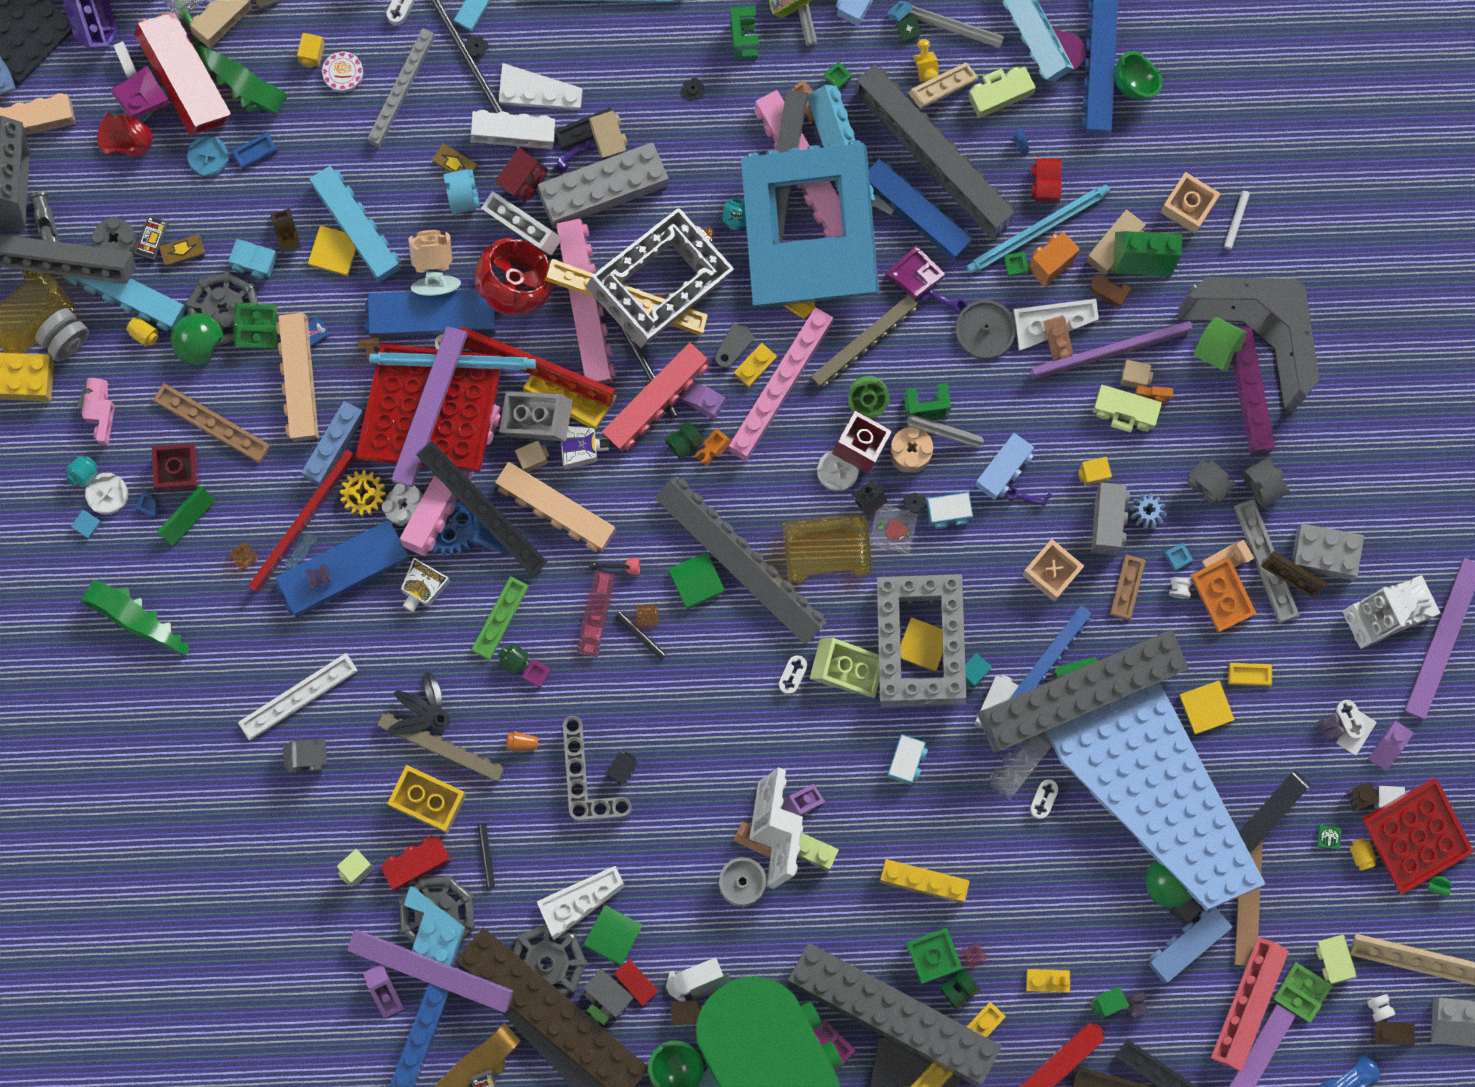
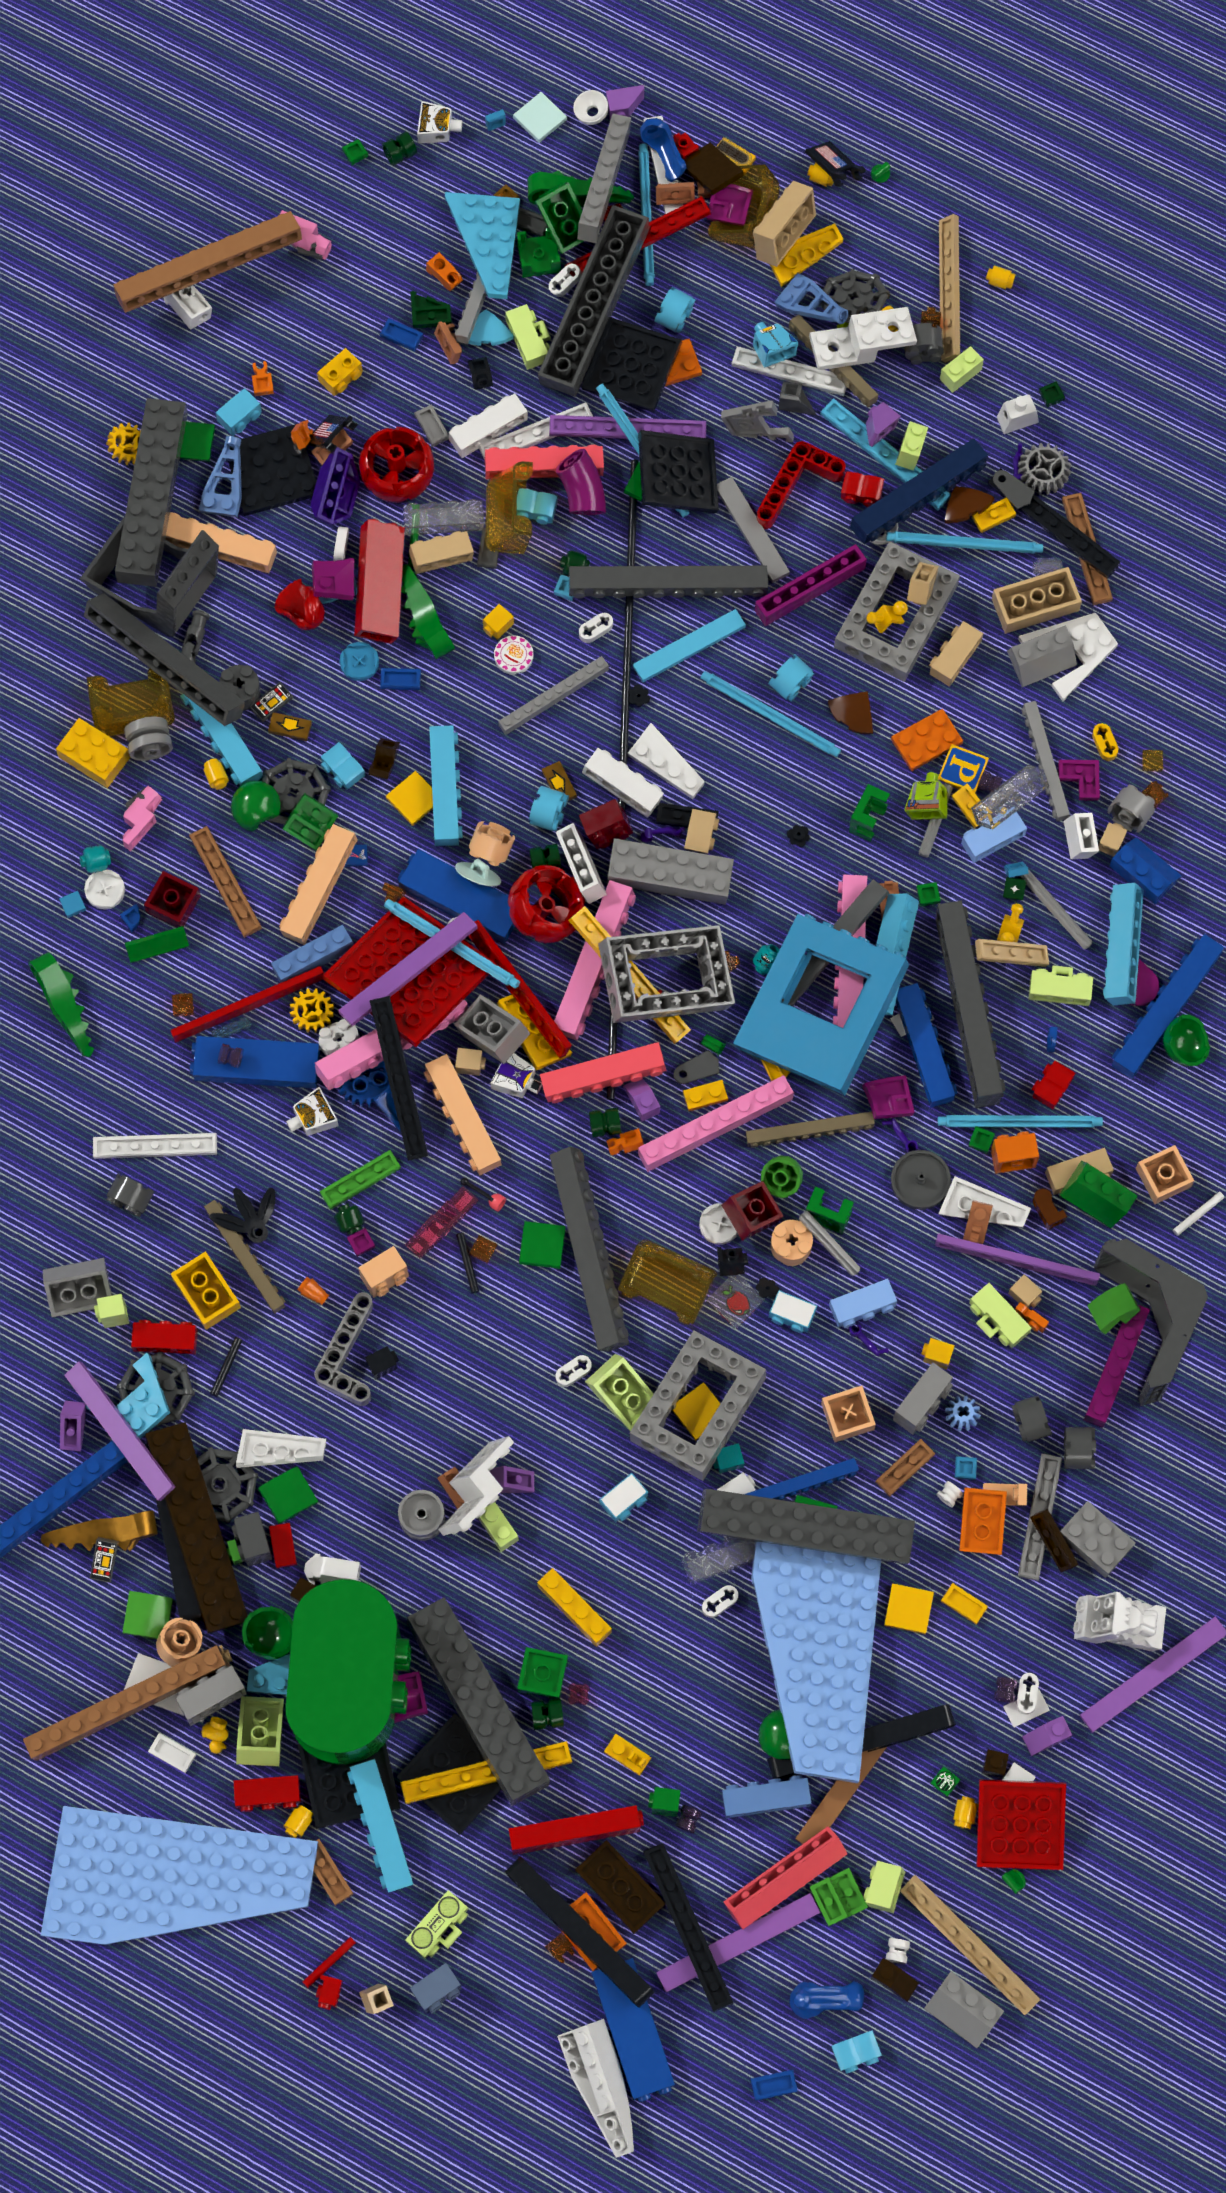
camera: 35 degrees right, 5 degrees down
none -> light grey slope [43,1258,112,1317]
none -> light nougat brick [358,1246,409,1298]
none -> dark green wheel [529,844,561,868]
none -> green piece [701,1034,726,1056]

